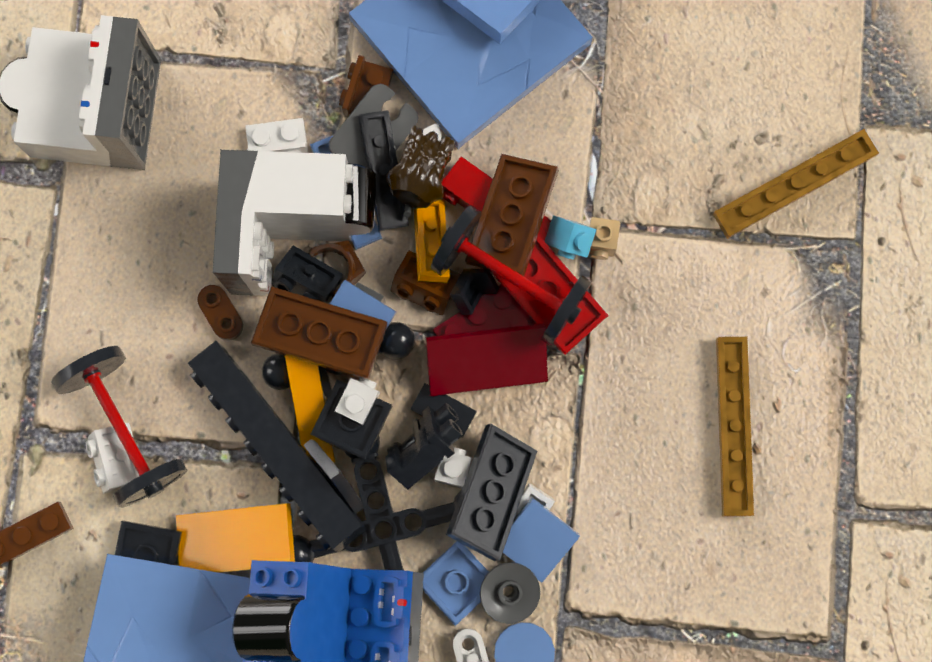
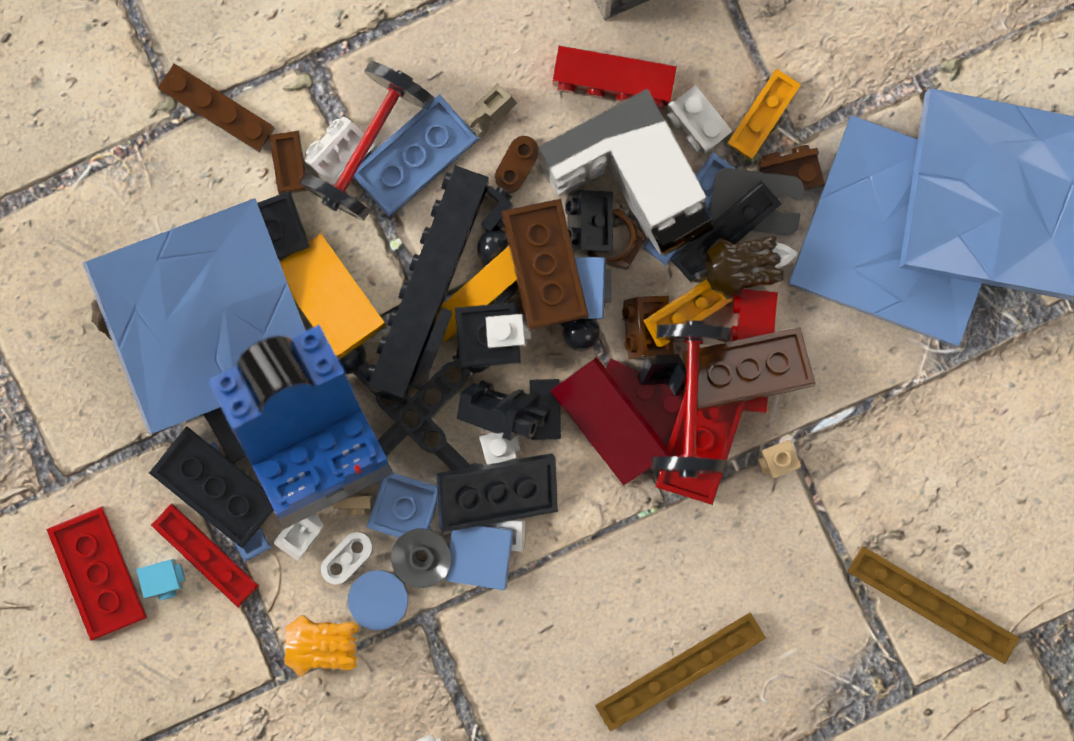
camera: 65 degrees right, 5 degrees up
medium azure brick [545,215,597,260] -> none
none -> reddish brown tile [269,130,308,194]
none -> tan bracket [334,496,372,515]
none -> medium blue tile [354,94,479,218]
none -> dark tan plate [464,83,517,138]
none -> black bracket [481,186,513,232]
none -> red brick [552,45,677,109]
none -> light orange plate [727,68,801,161]

